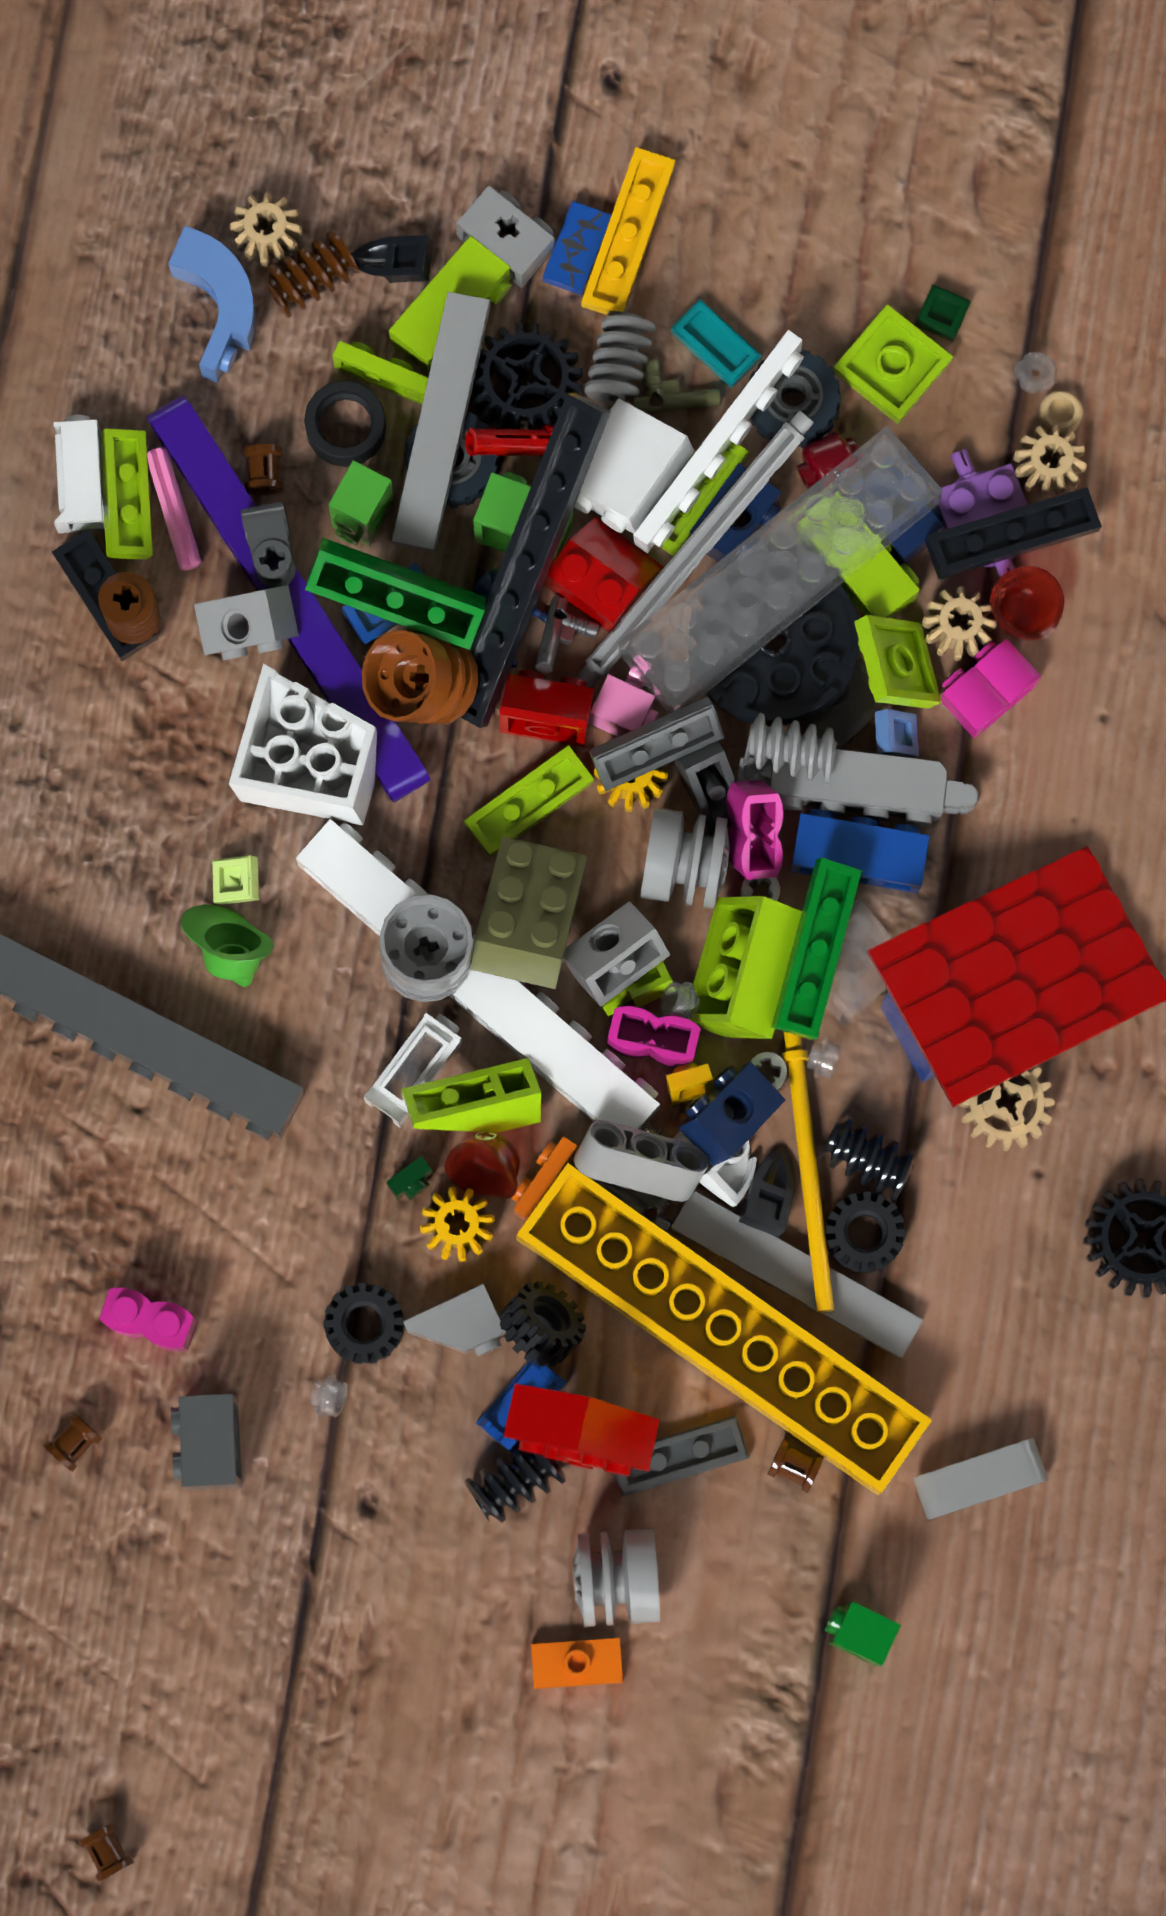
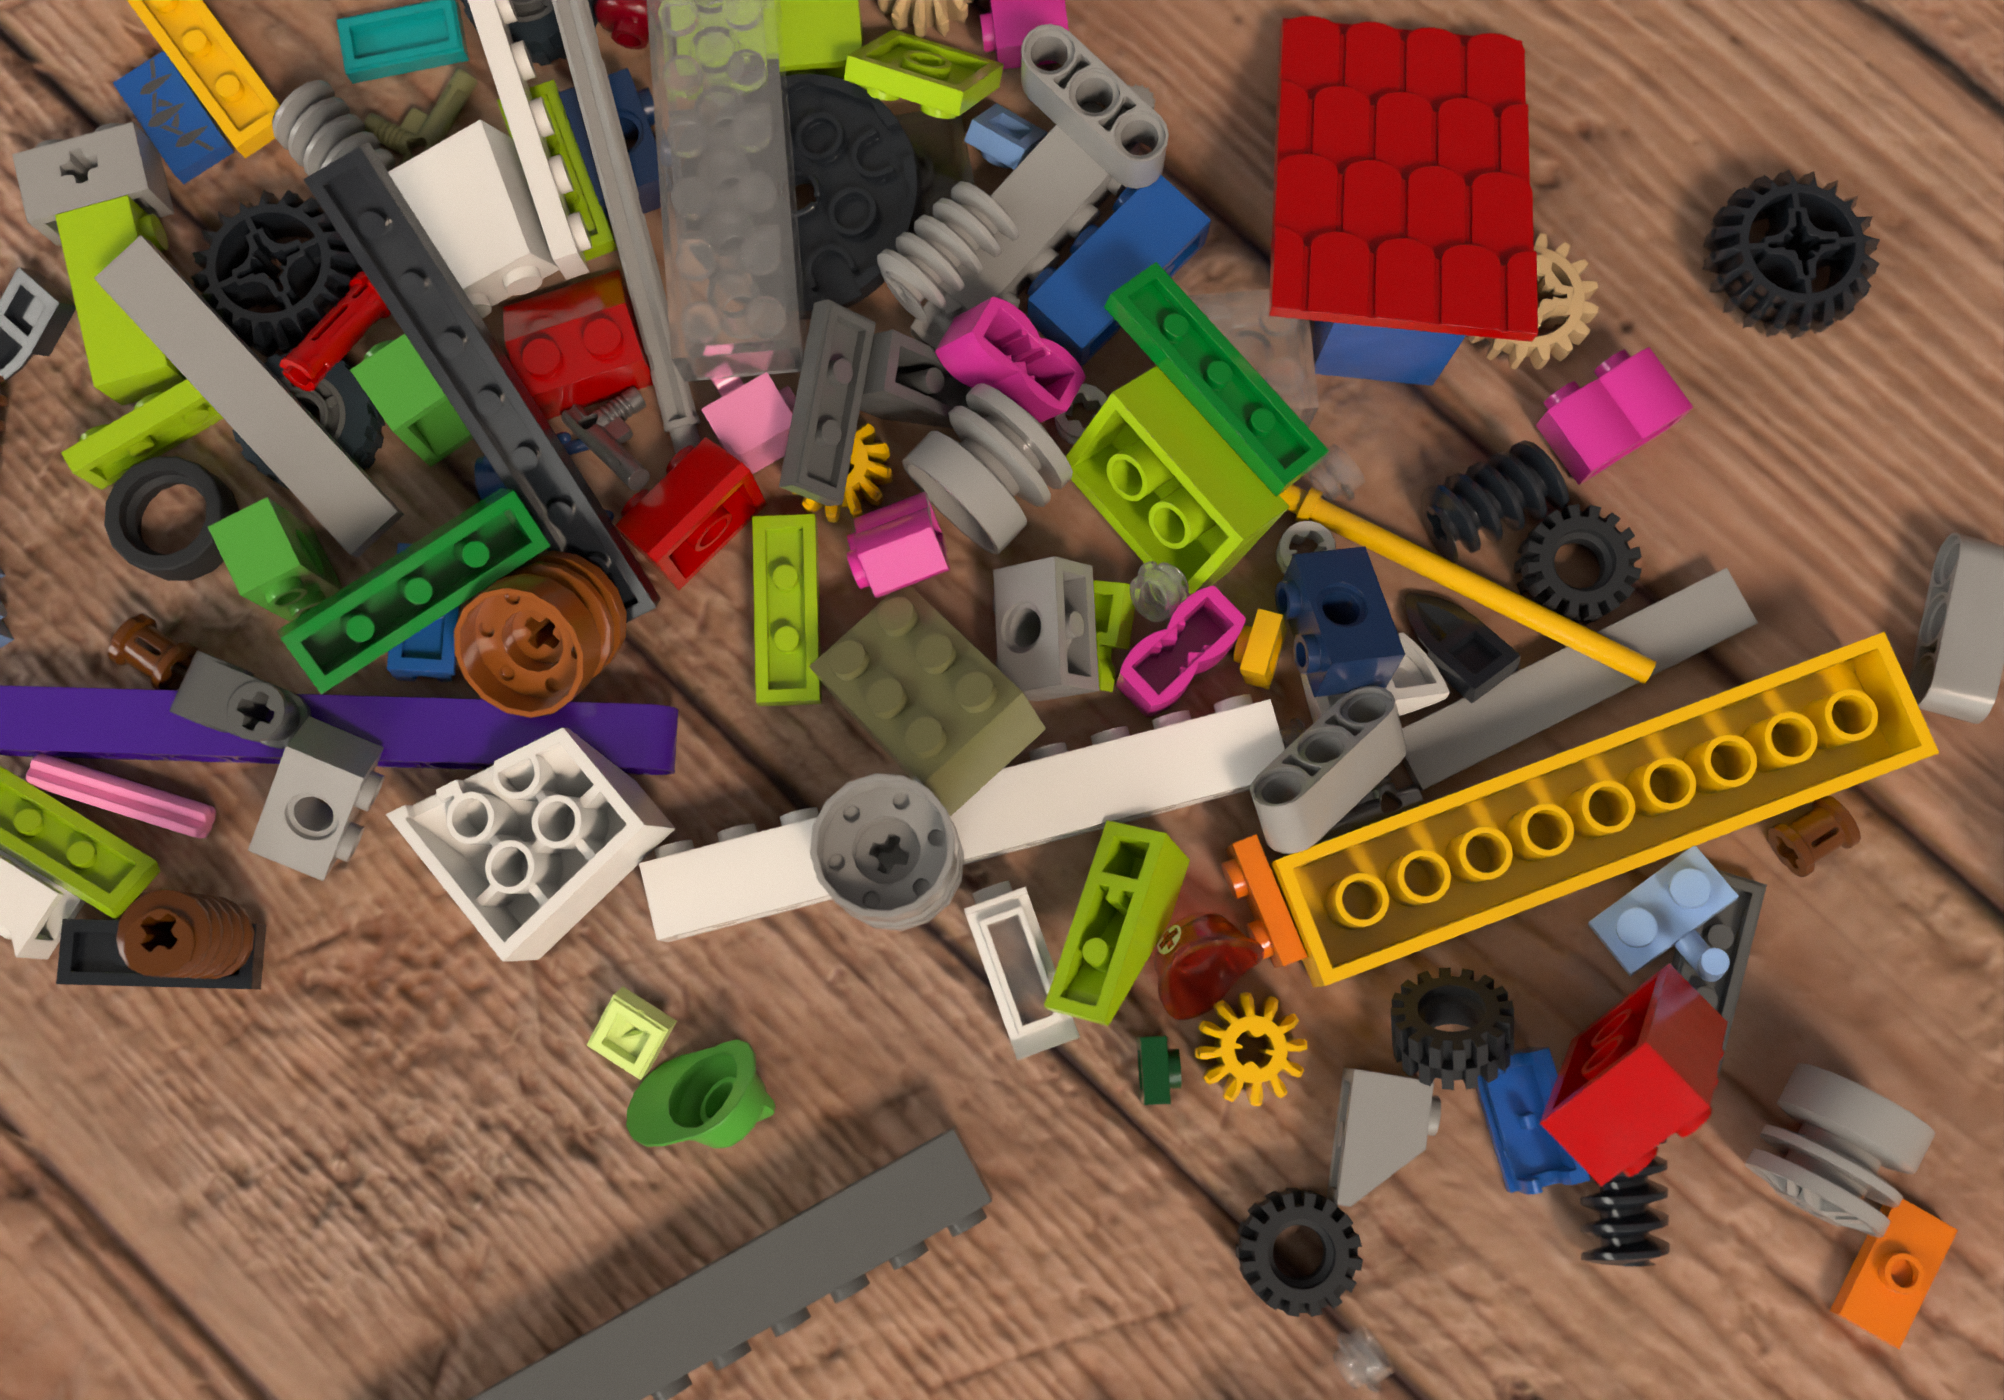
camera: 50 degrees left, 0 degrees up
none -> dark pink brick [846,491,950,598]
none -> light grey beam [1021,24,1169,189]
none -> dark pink brick [1535,347,1694,485]
none -> light blue plate [1588,846,1739,982]

